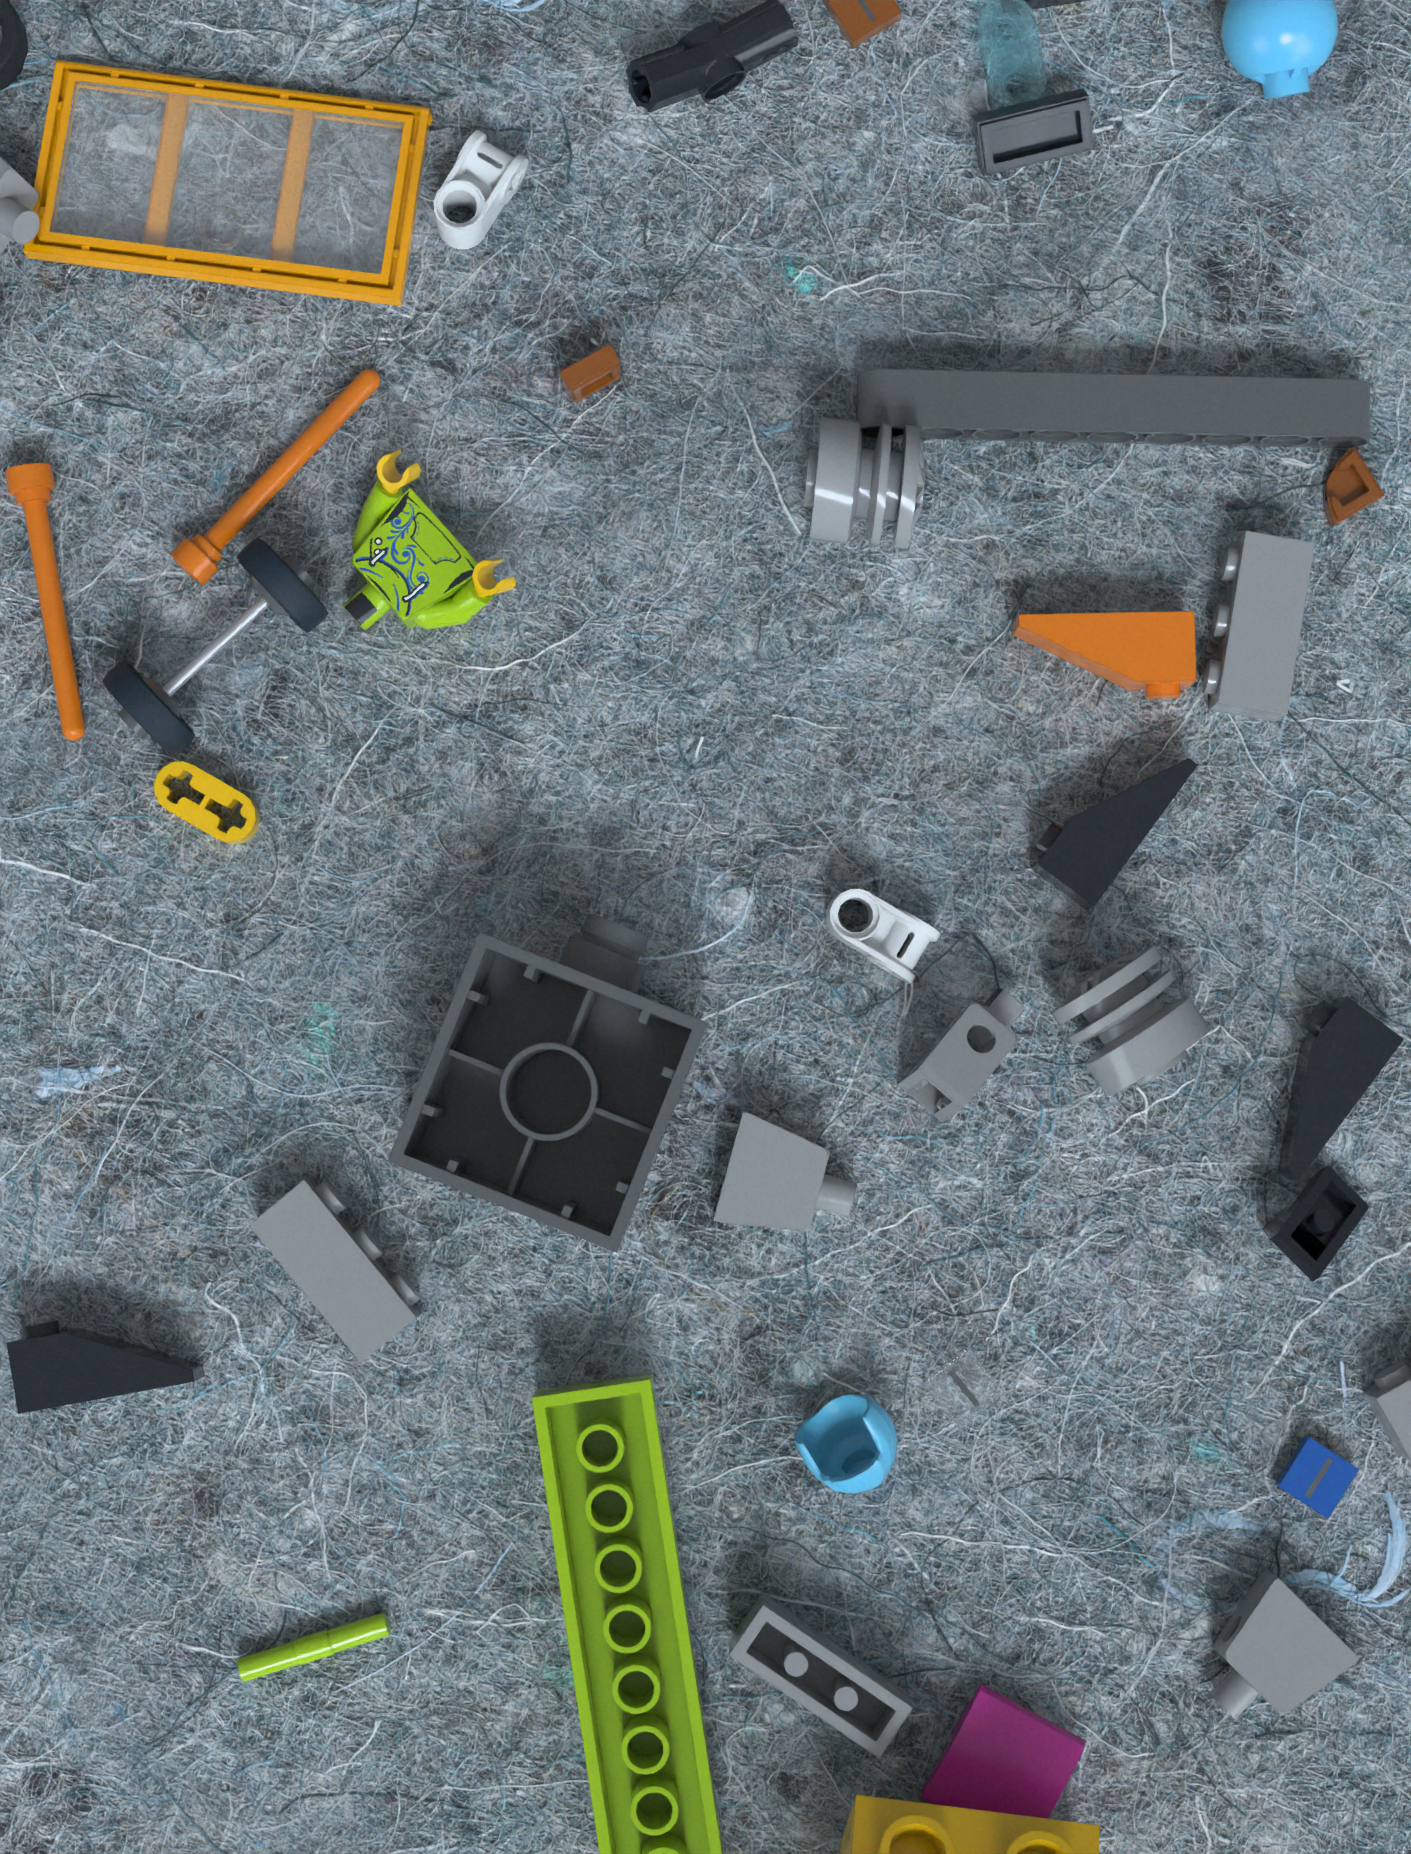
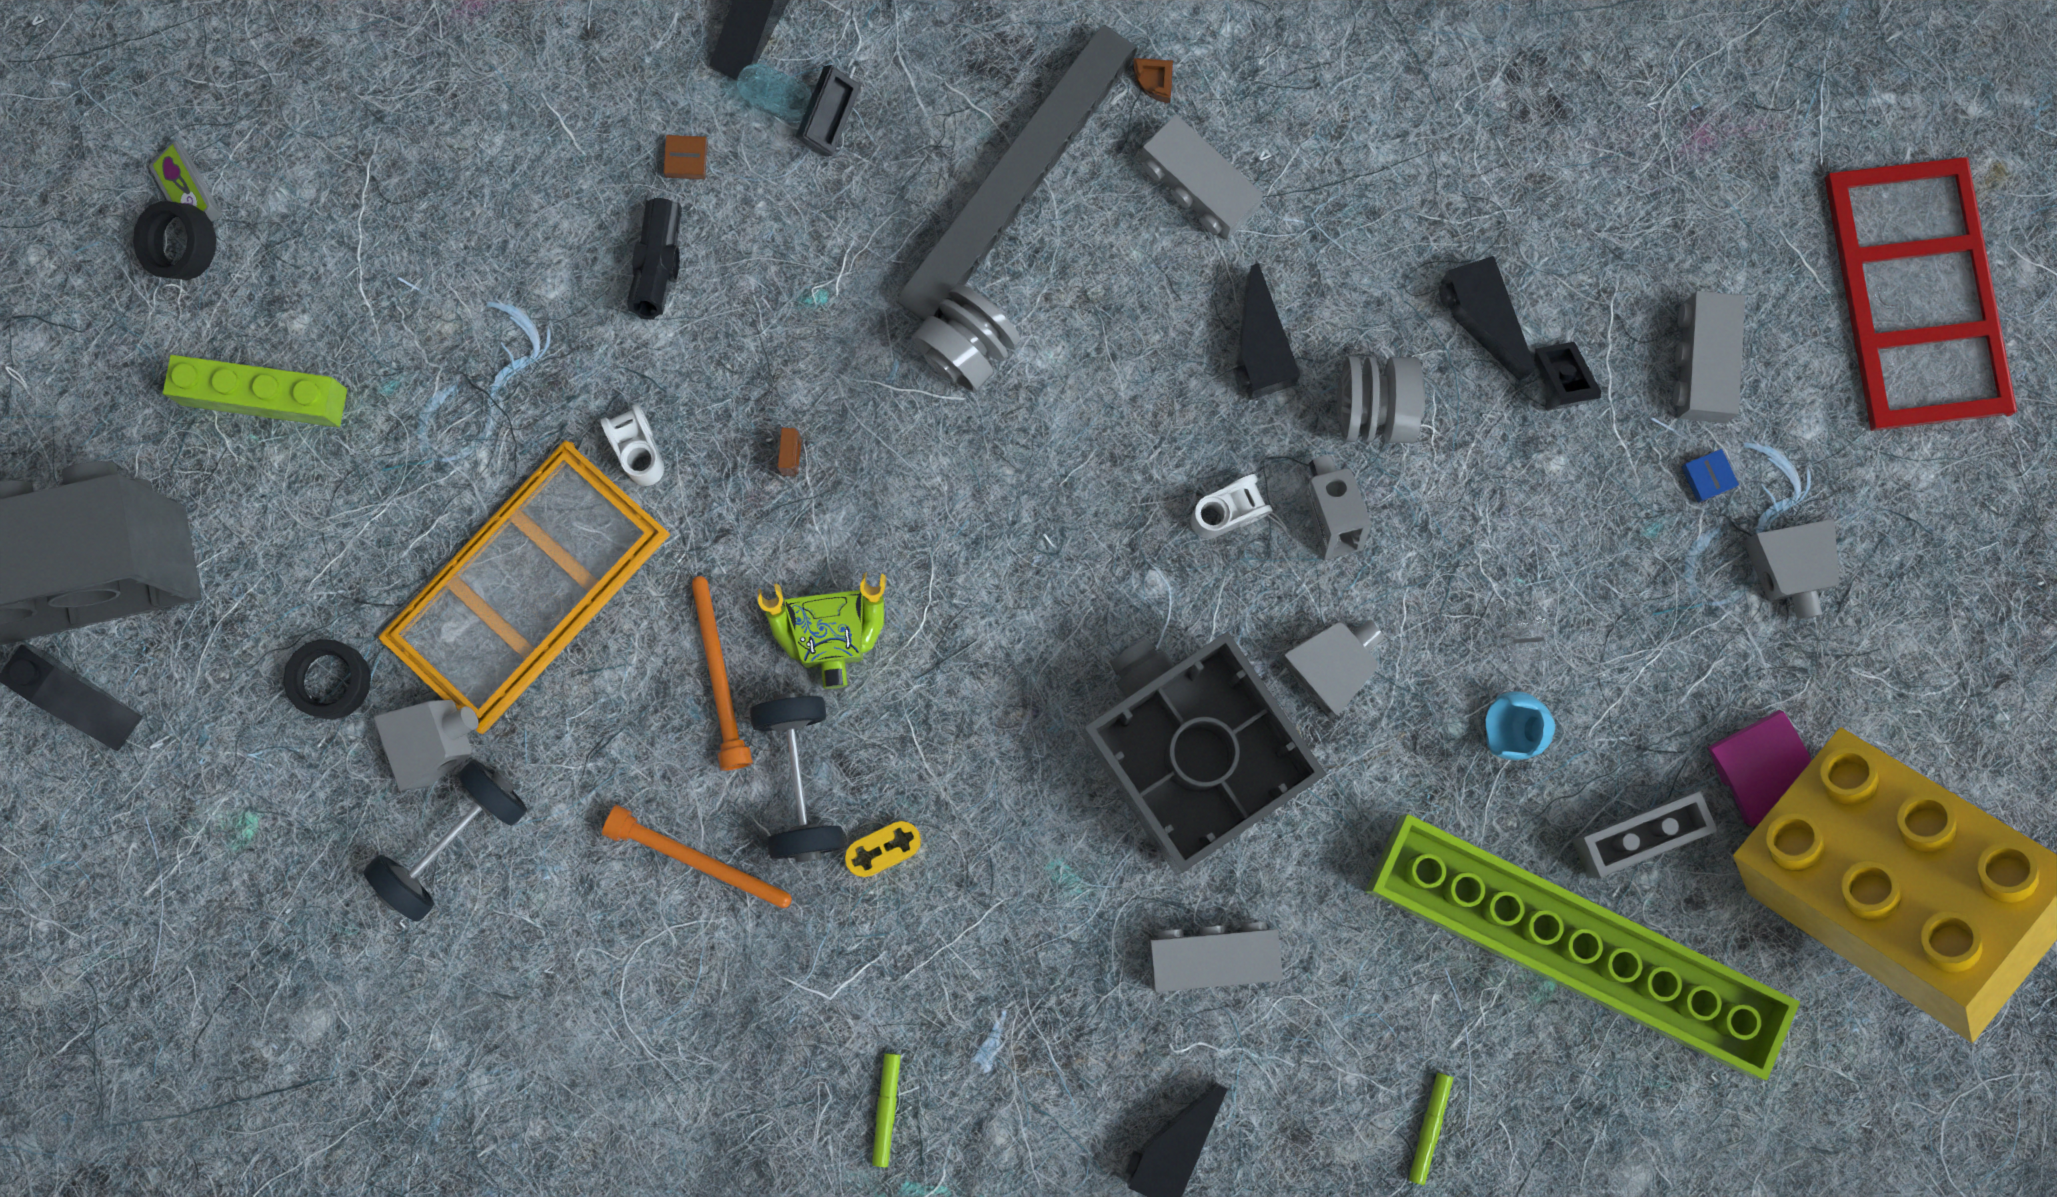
camera: 55 degrees left, 5 degrees down
orange slope [1012,611,1196,700] -> none

